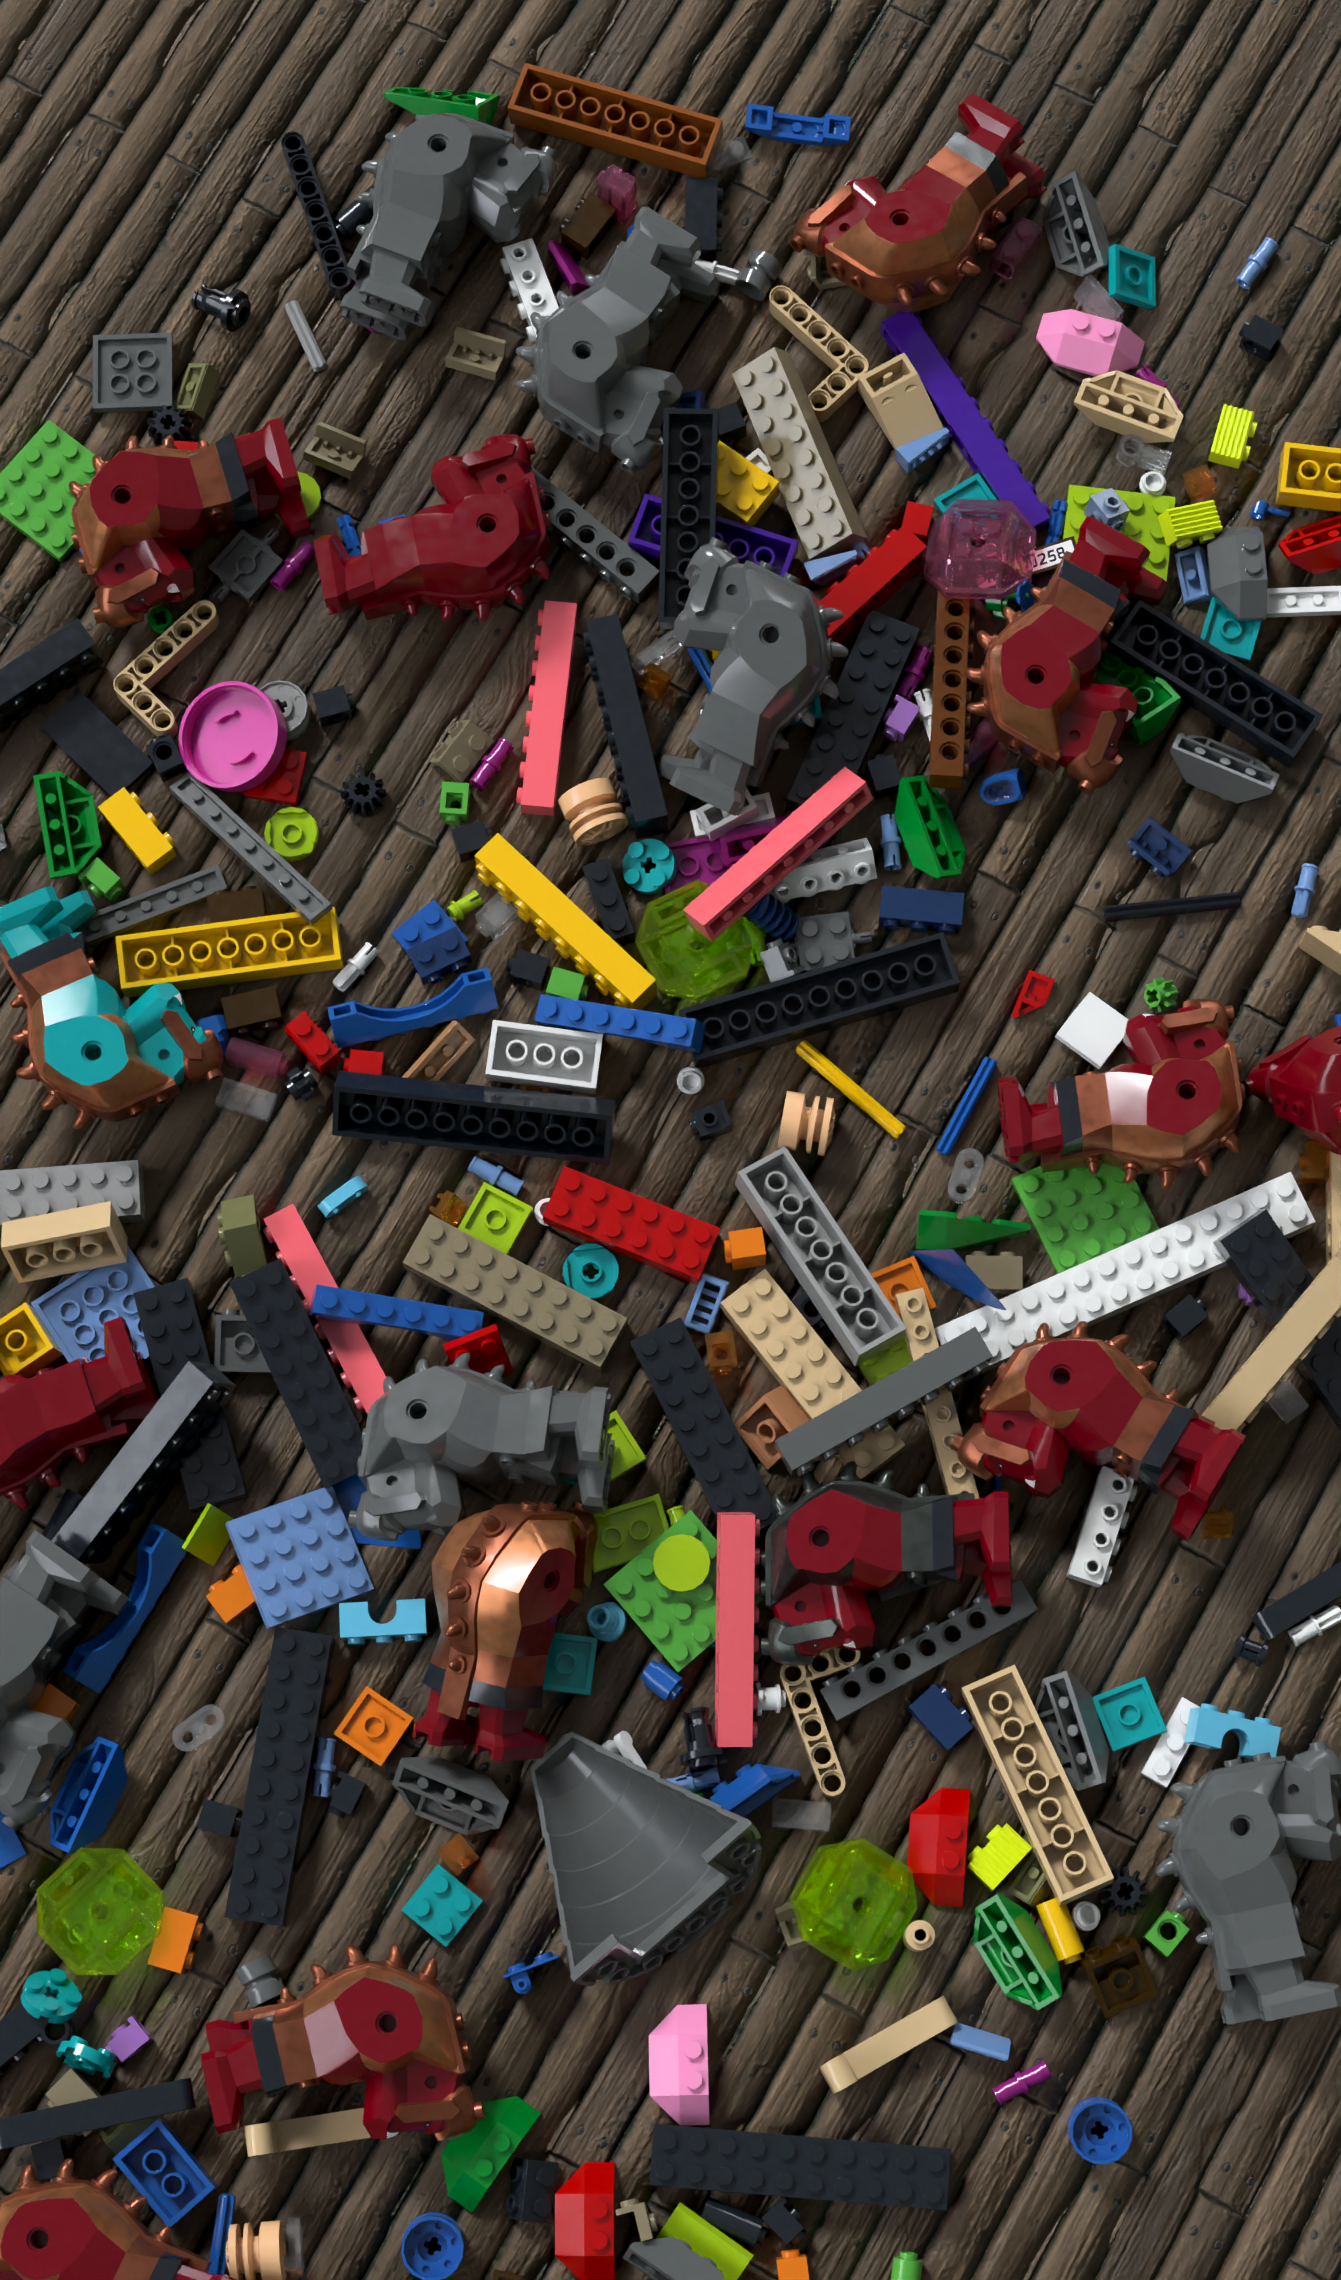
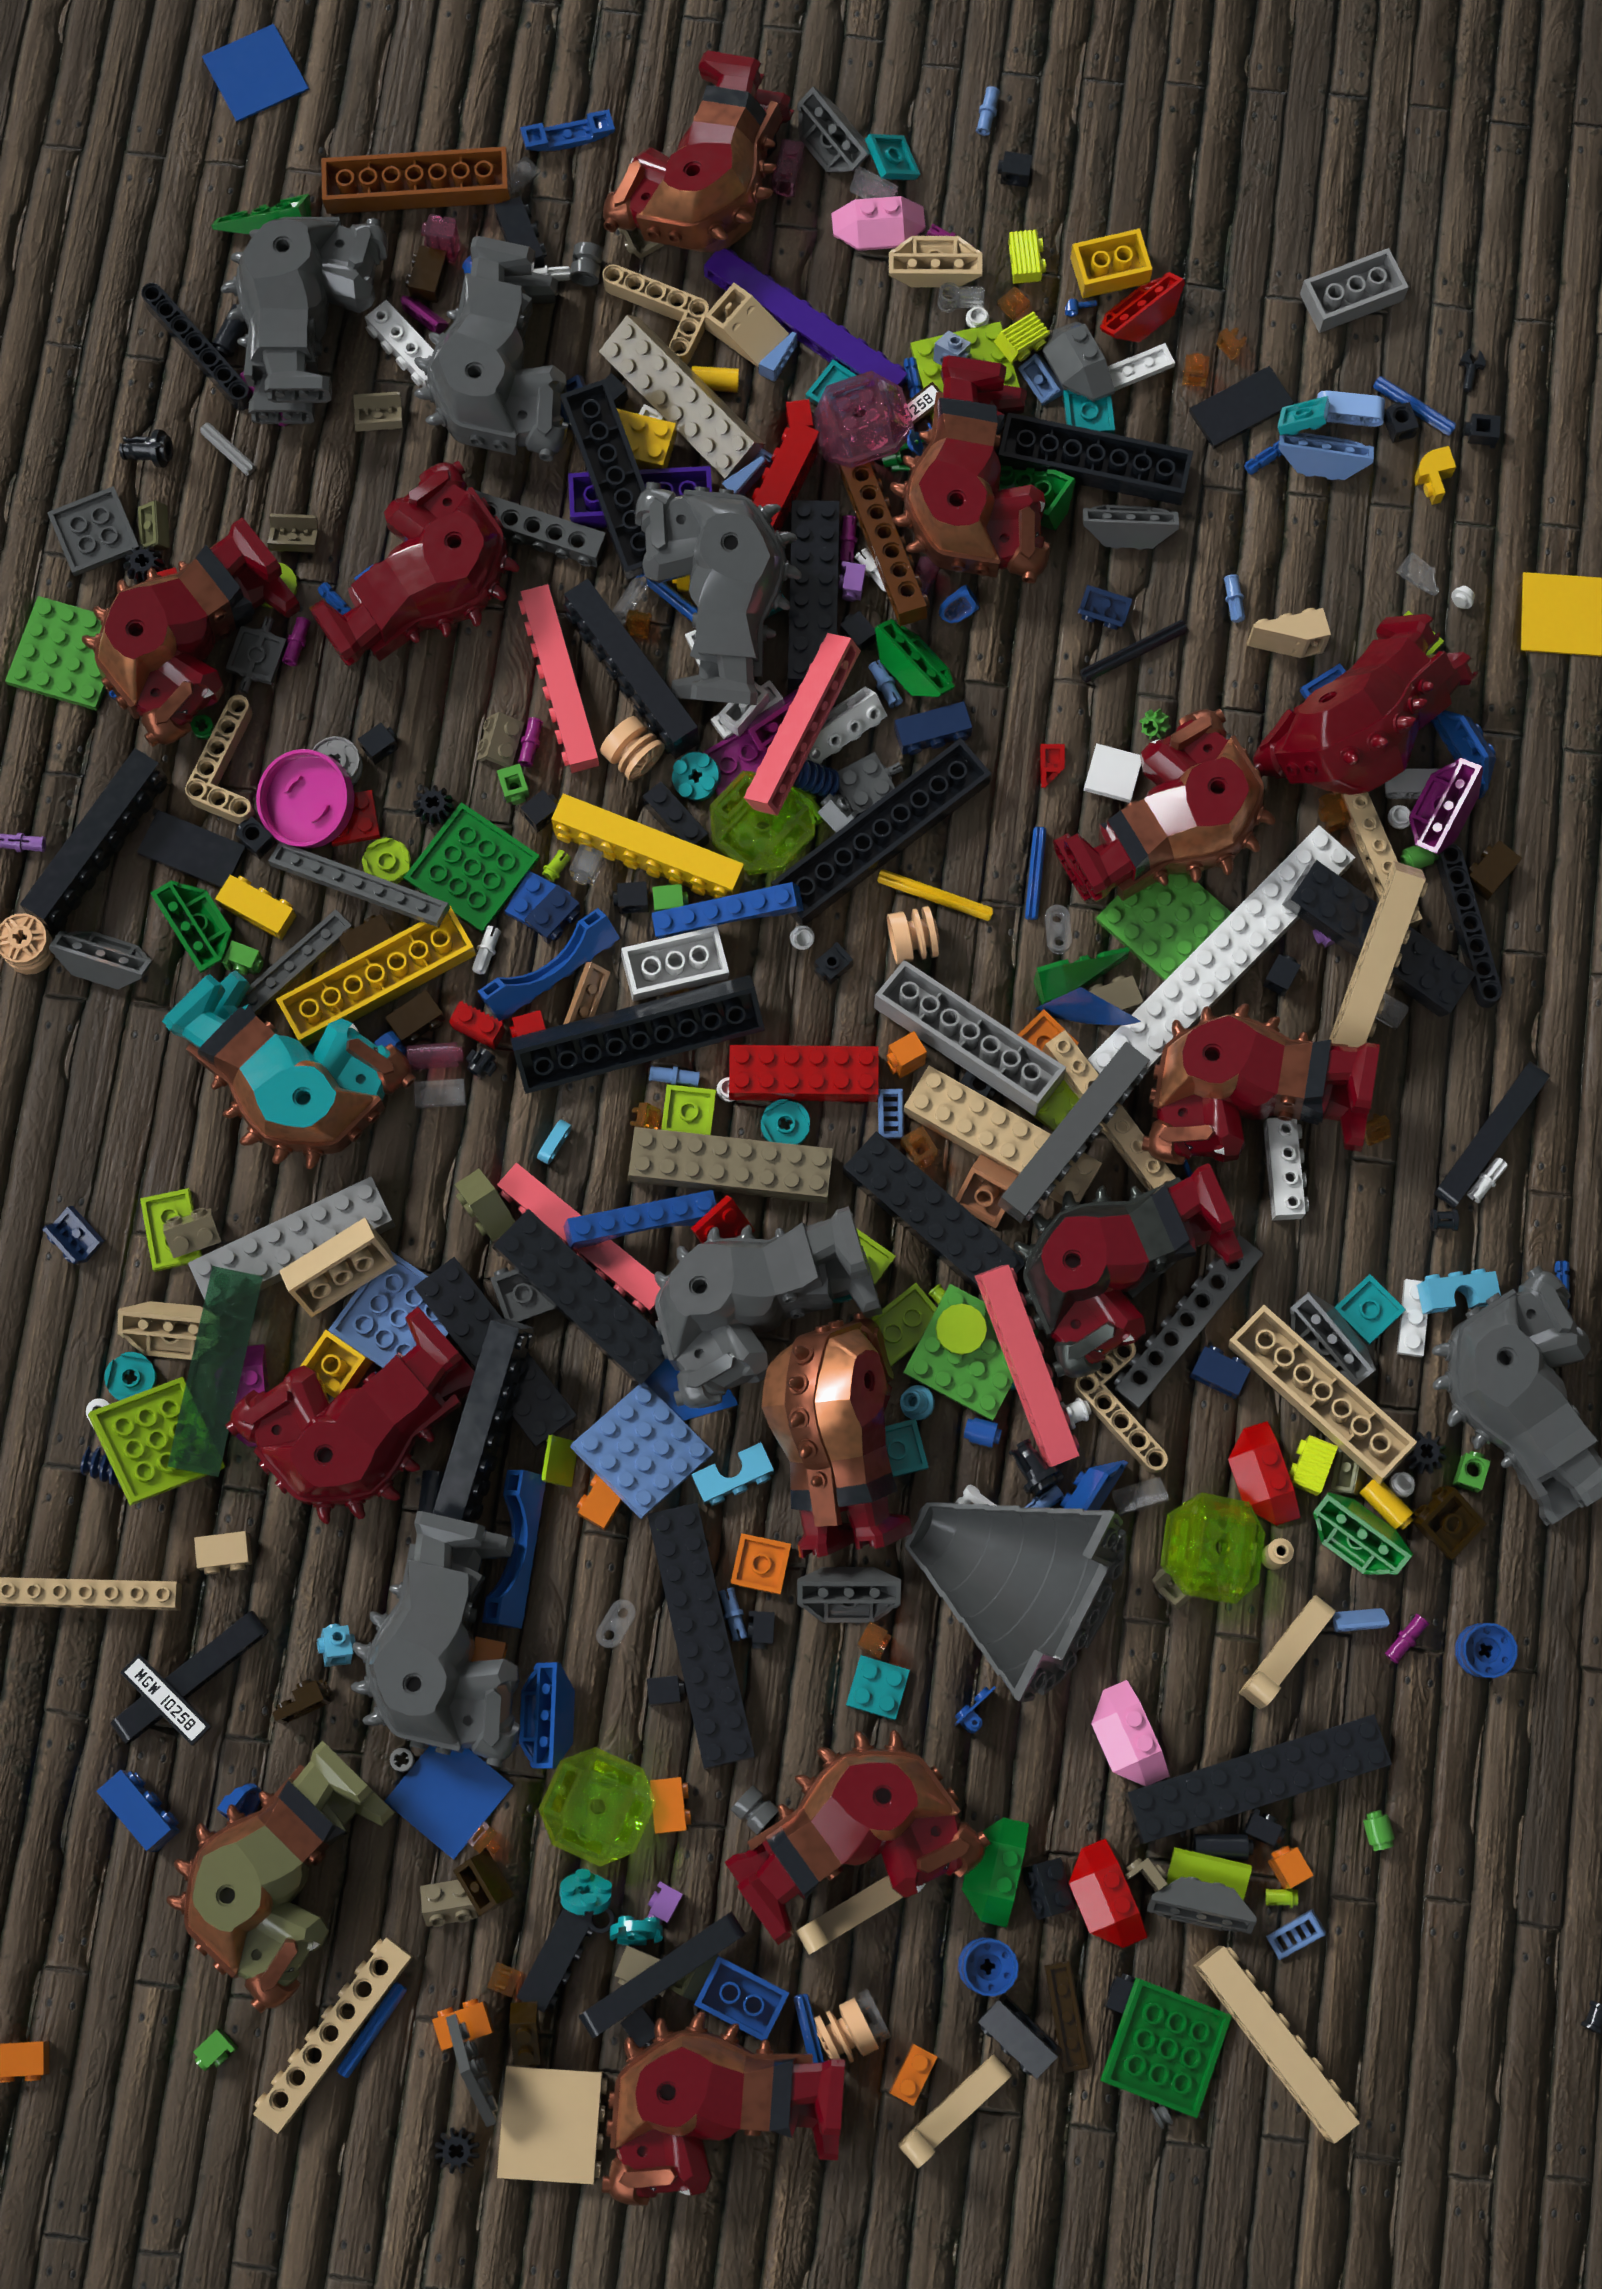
camera: 25 degrees left, 0 degrees up
none -> green plate [403,802,540,934]
none -> yellow brick [692,366,739,393]

